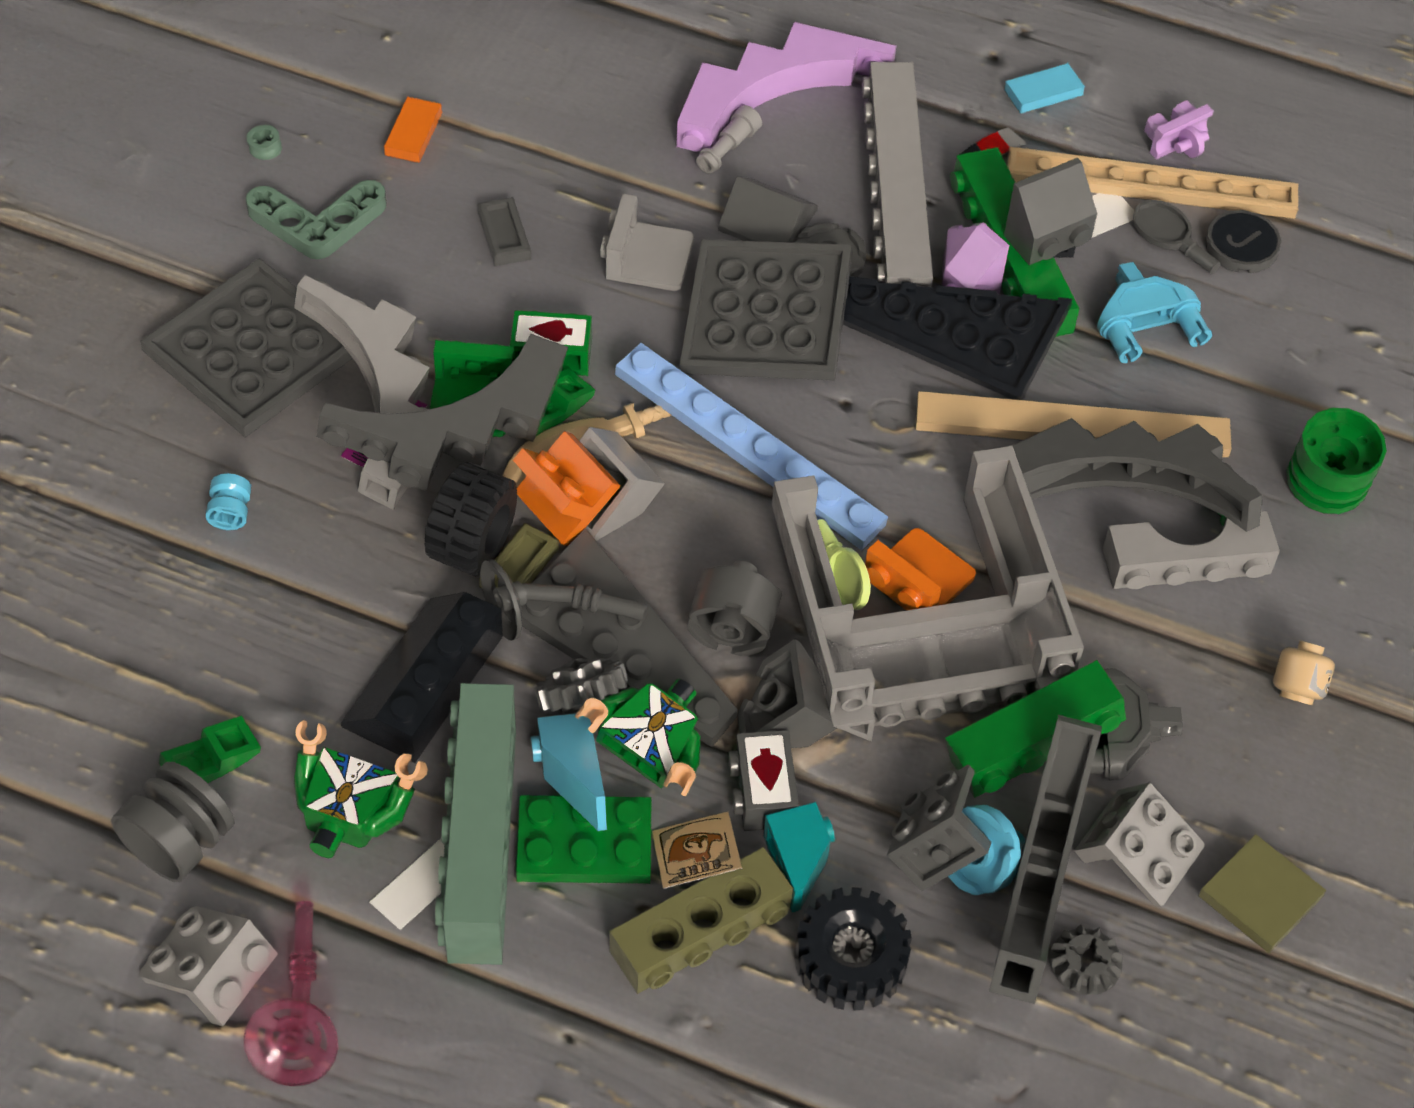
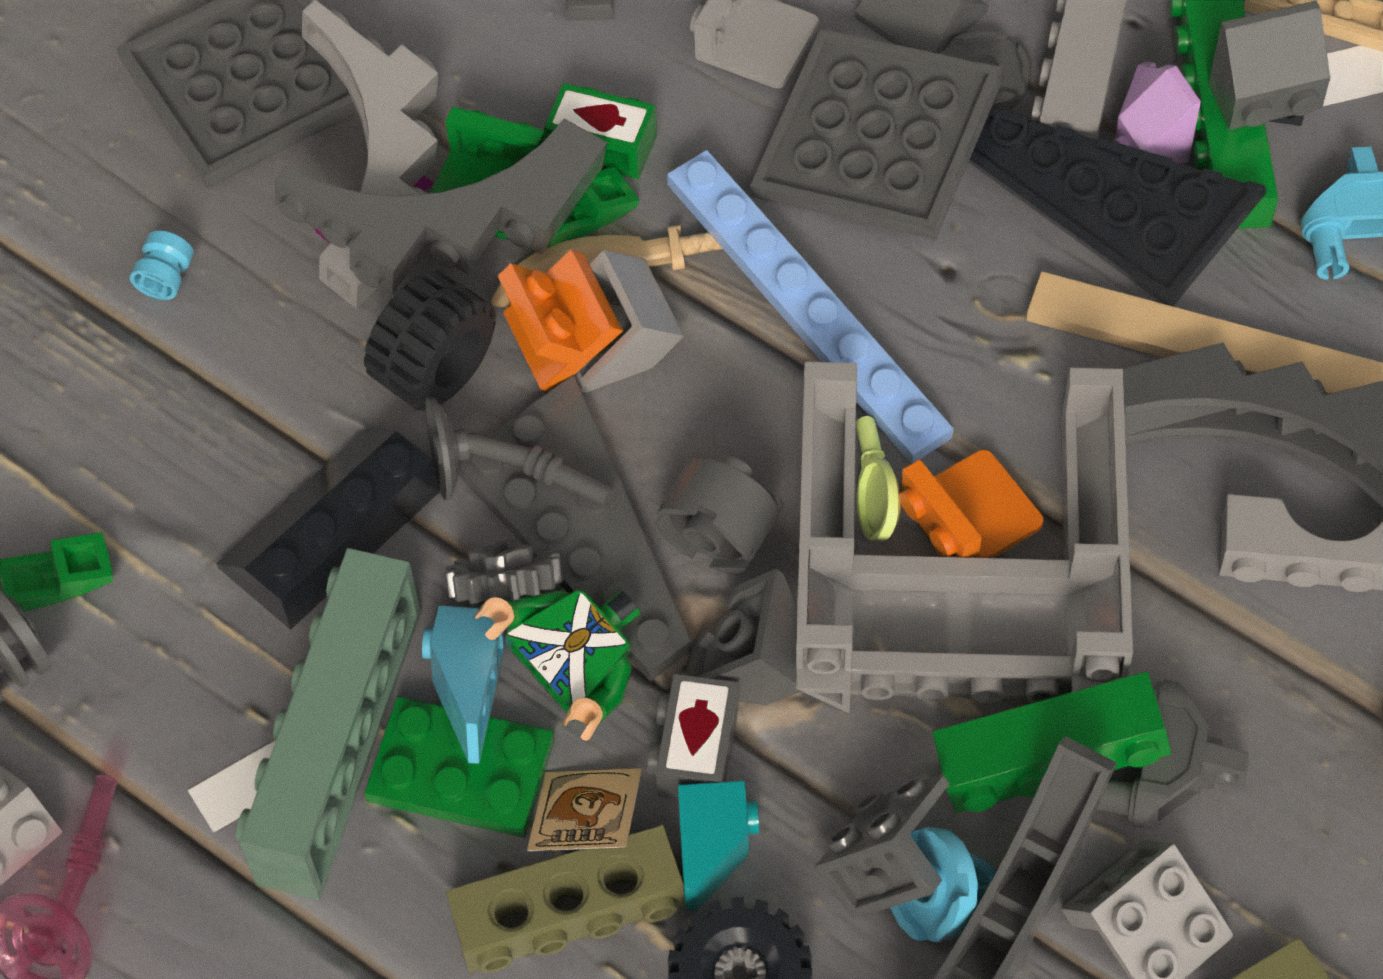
camera: 20 degrees right, 5 degrees up
torso [294,721,428,858] -> none
olive tile [479,523,559,588] -> none

